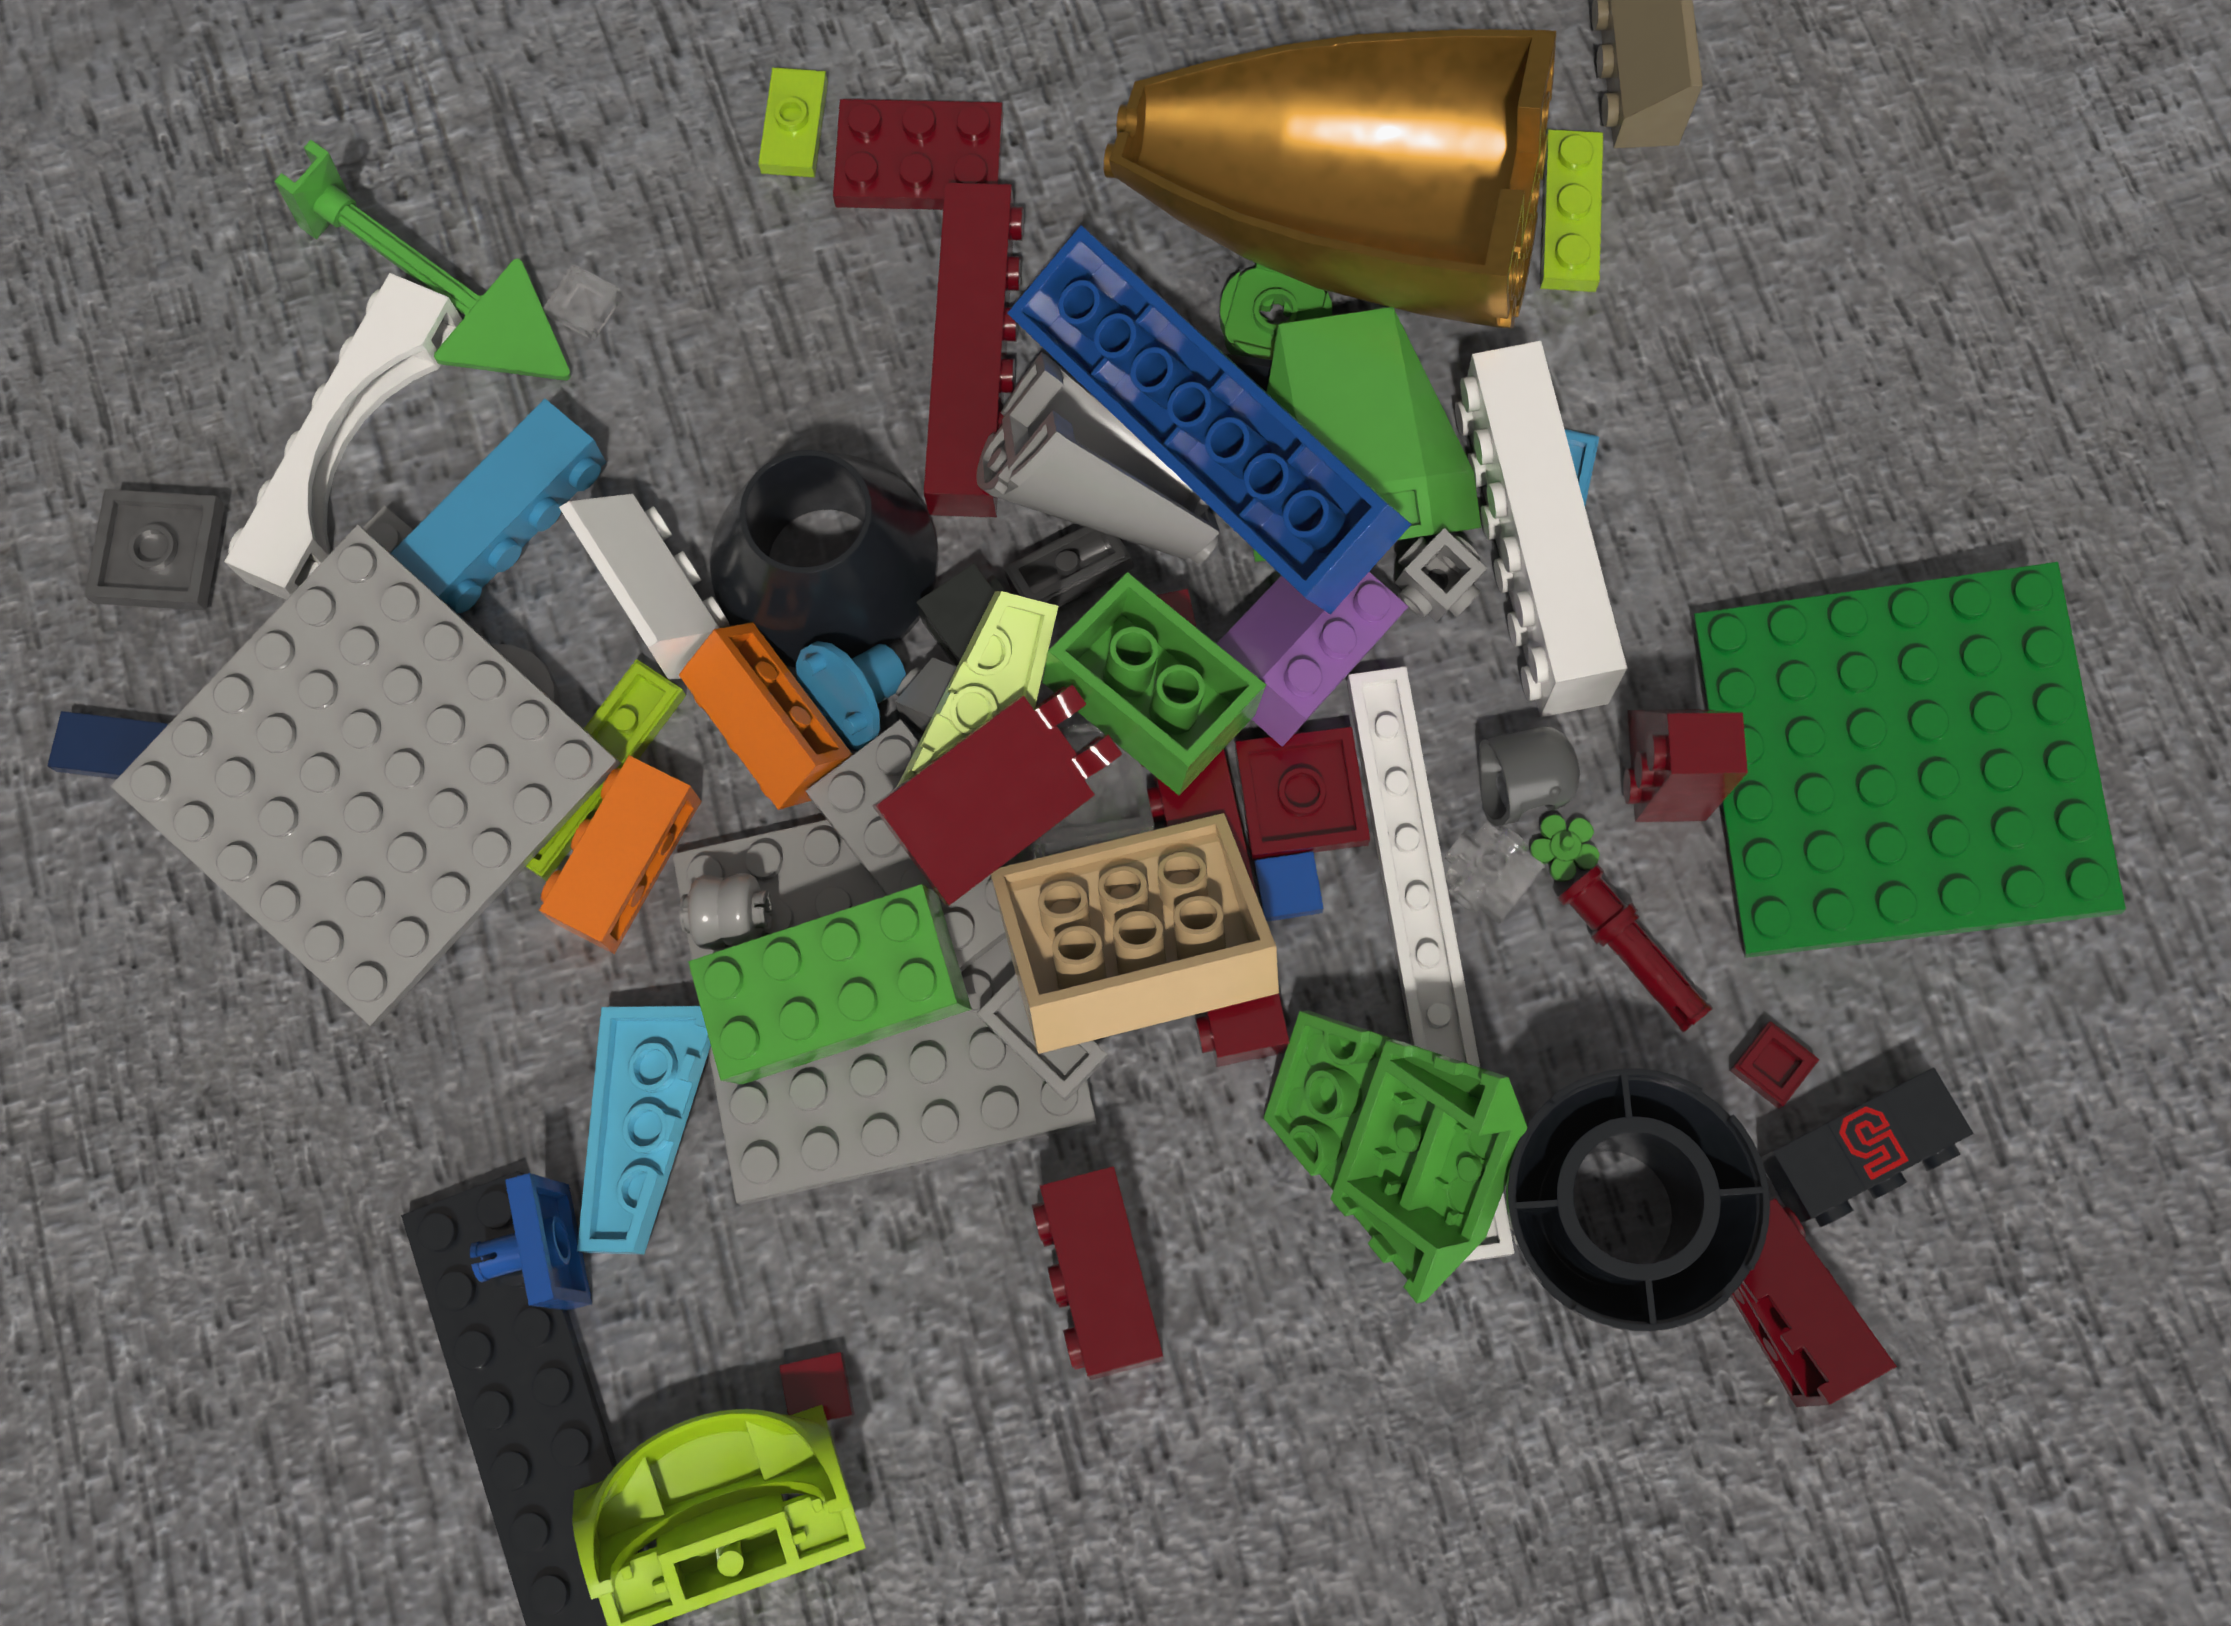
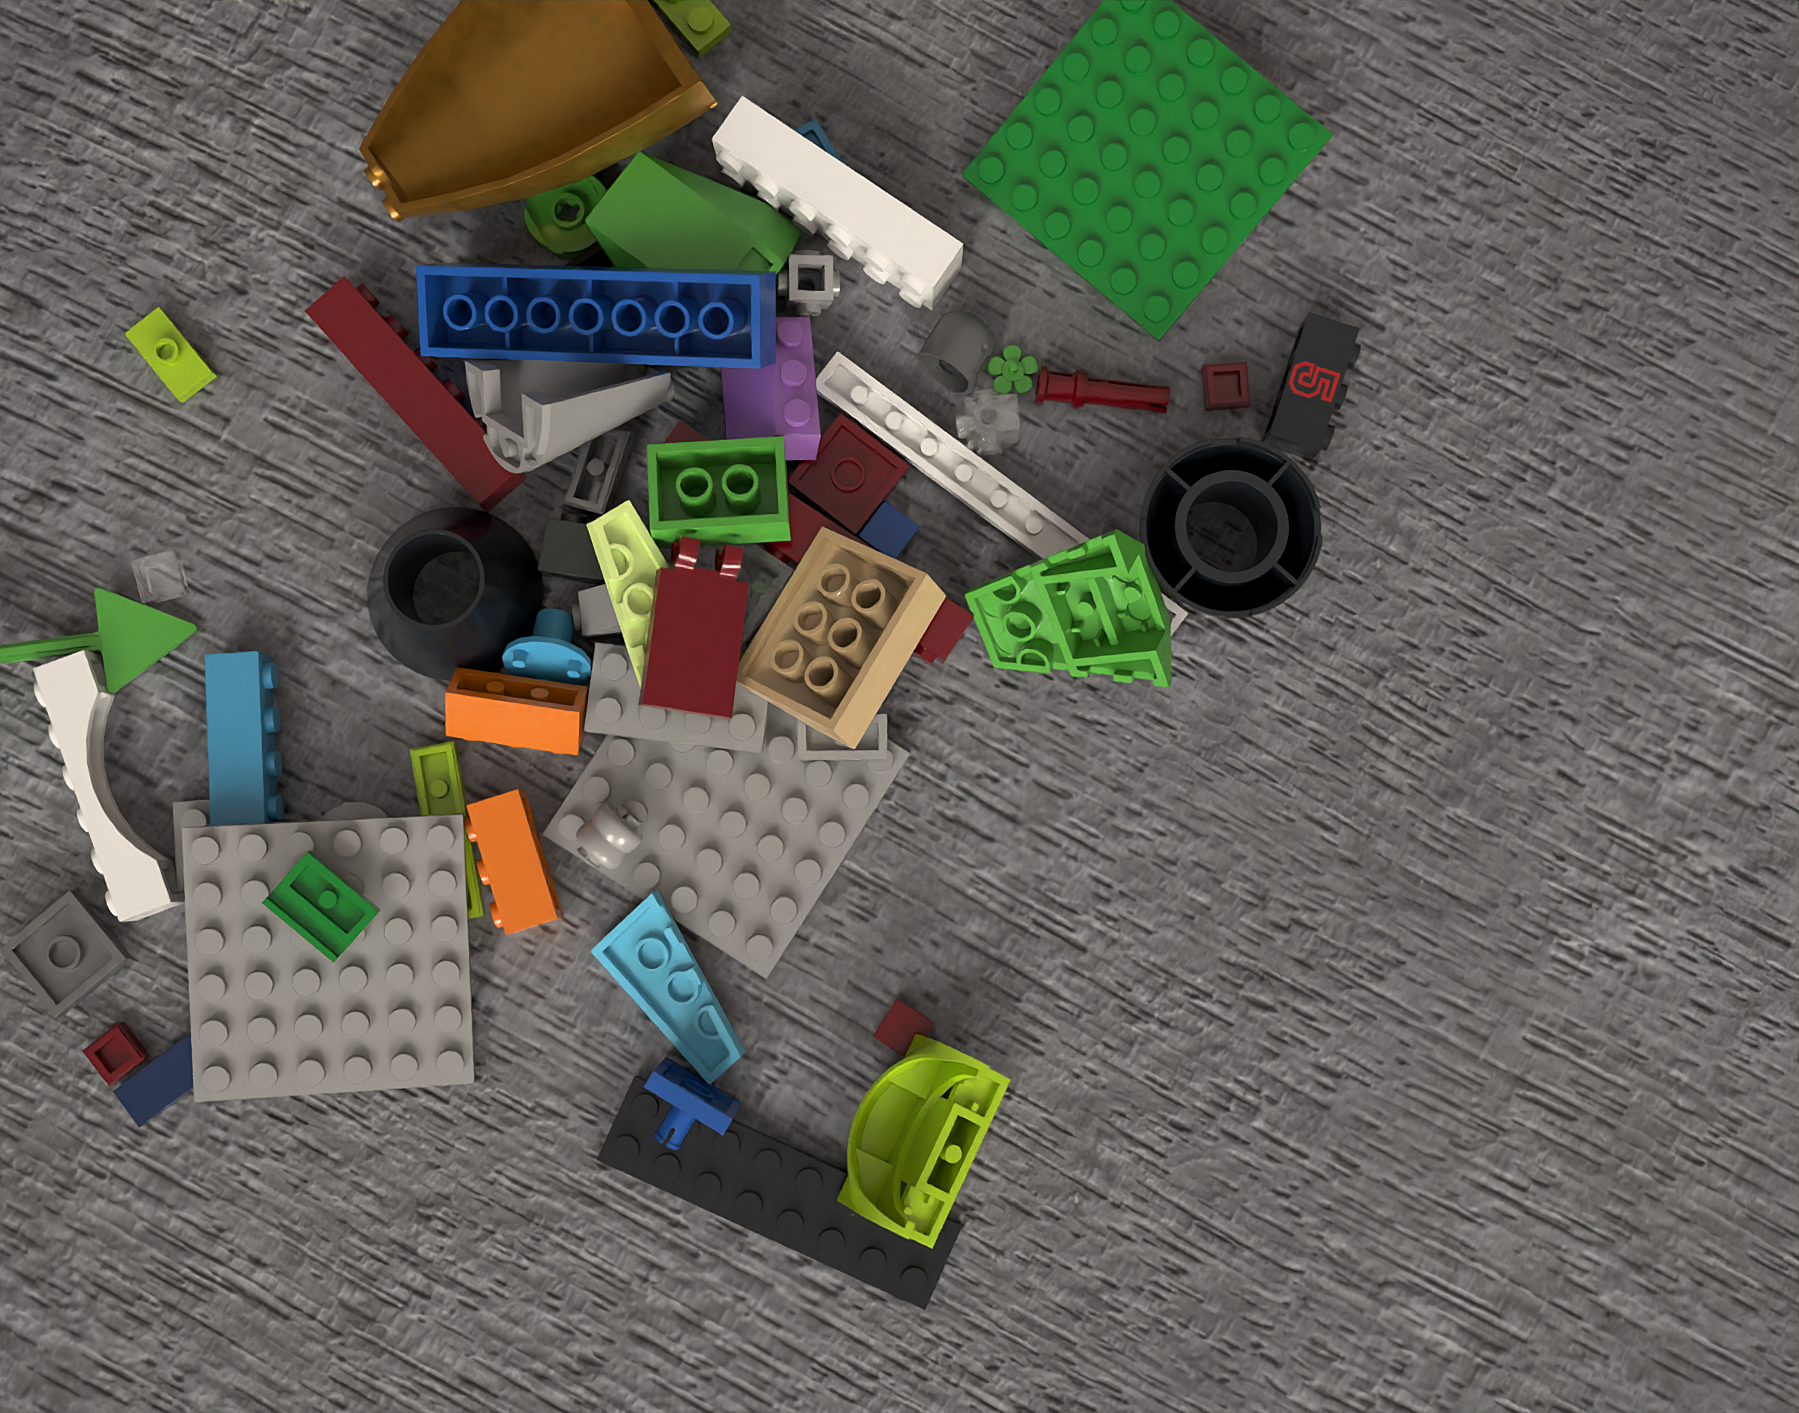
camera: 55 degrees left, 10 degrees up
white slope [559,494,730,683] -> none
bright green brick [688,884,972,1084] -> none
dark red plate [833,99,1003,210] -> none
dark red brick [1032,1166,1163,1380] -> none
dark red wedge [1623,709,1748,822] -> none
dark red wedge [1731,1198,1897,1407] -> none
none -> dark red tile [83,1022,151,1086]
none -> green plate [262,851,381,963]

